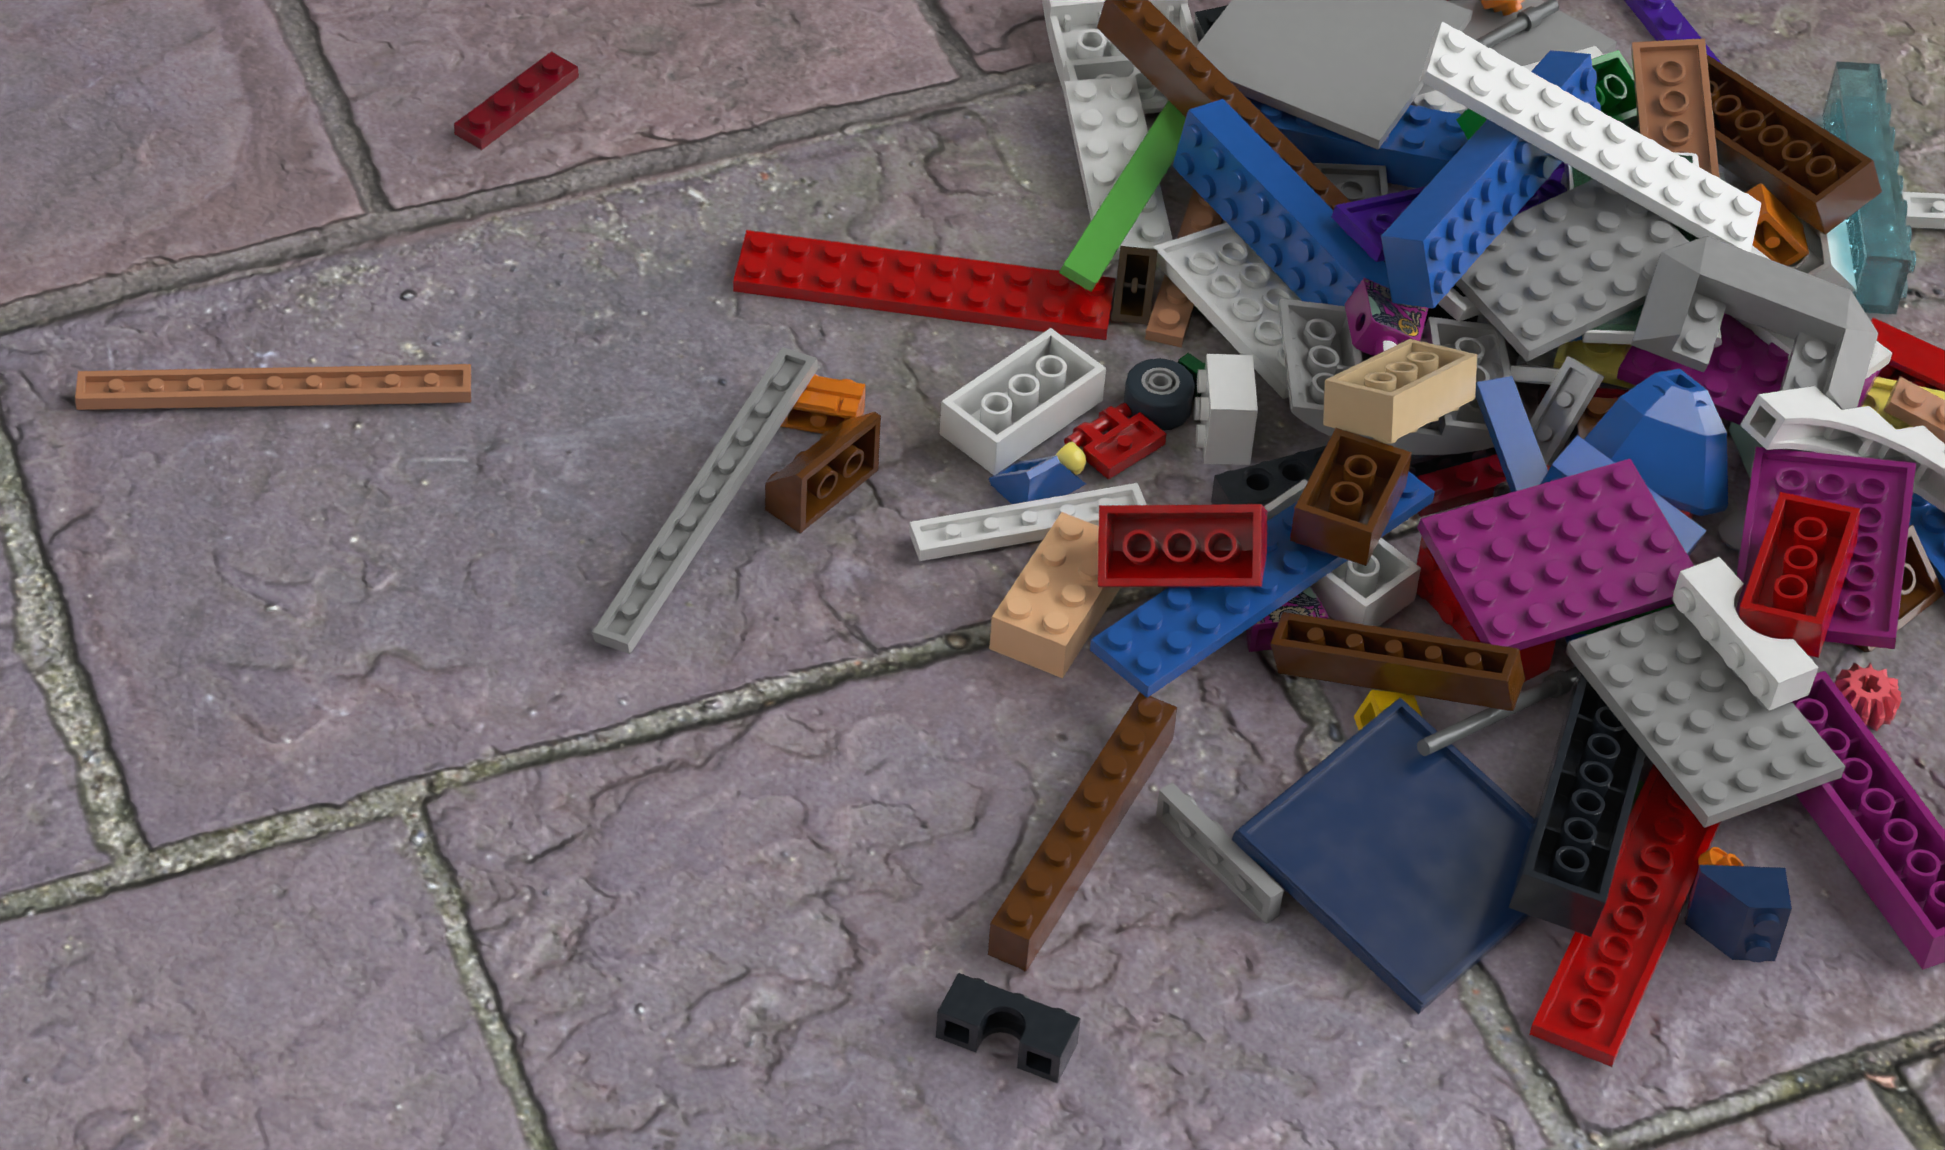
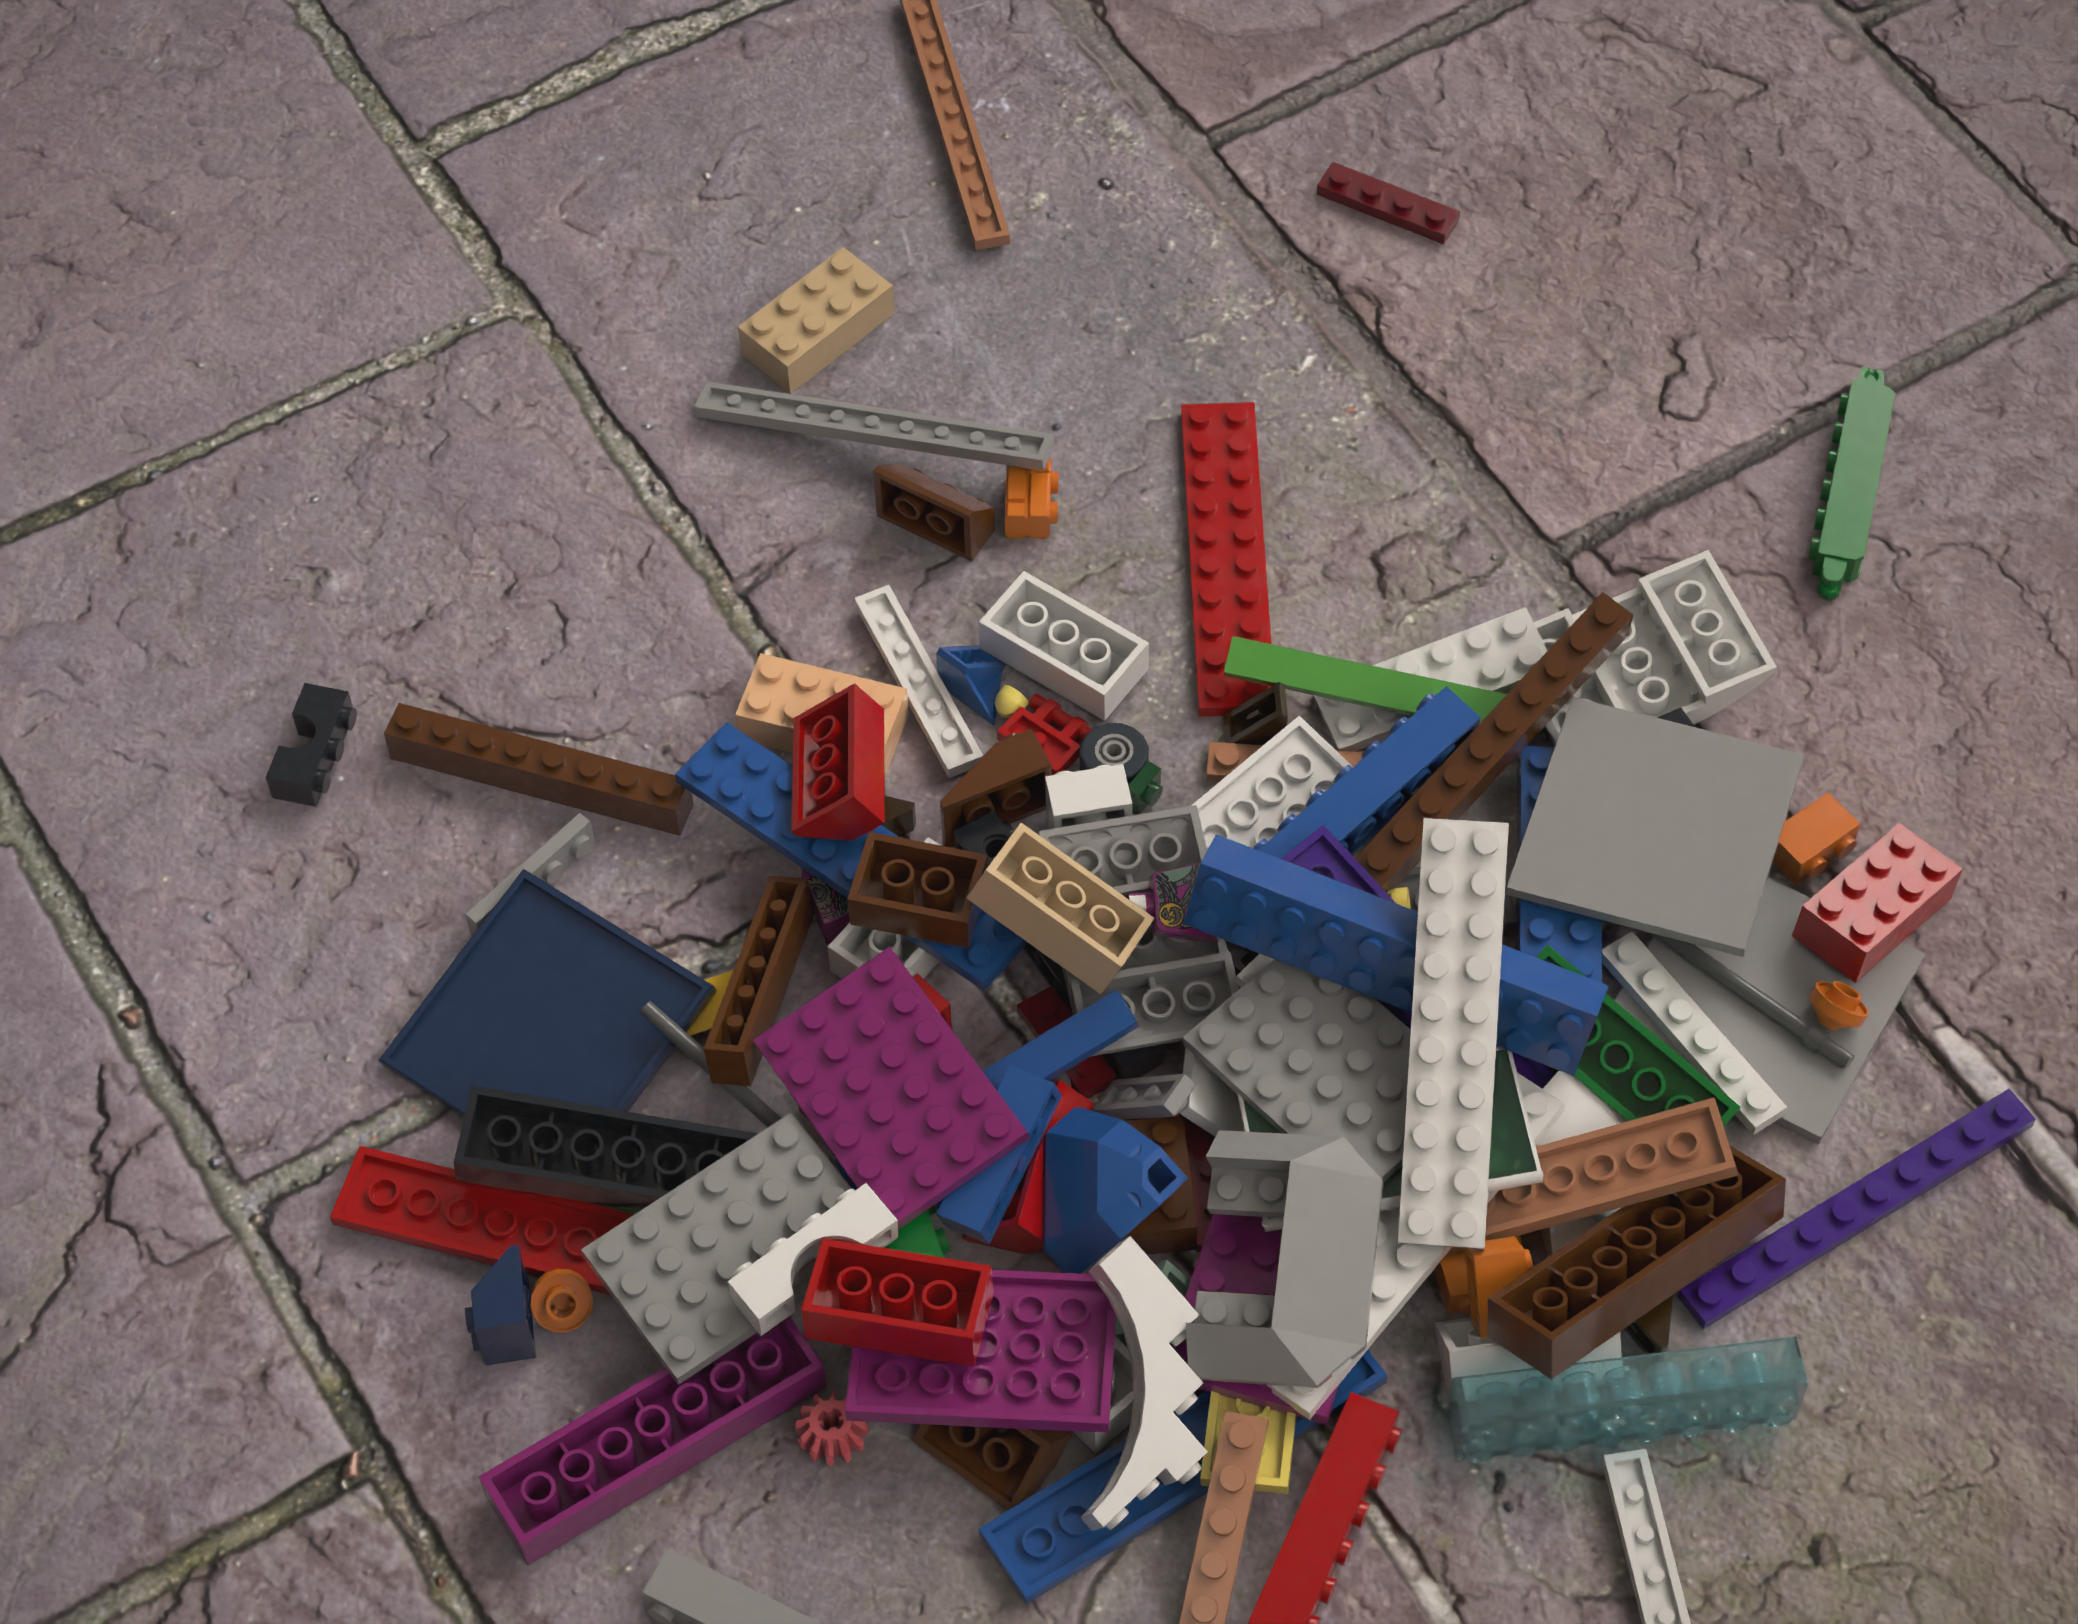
camera: 85 degrees right, 10 degrees up
none -> tan brick [738,247,895,394]
none -> reddish brown slope [940,729,1052,848]

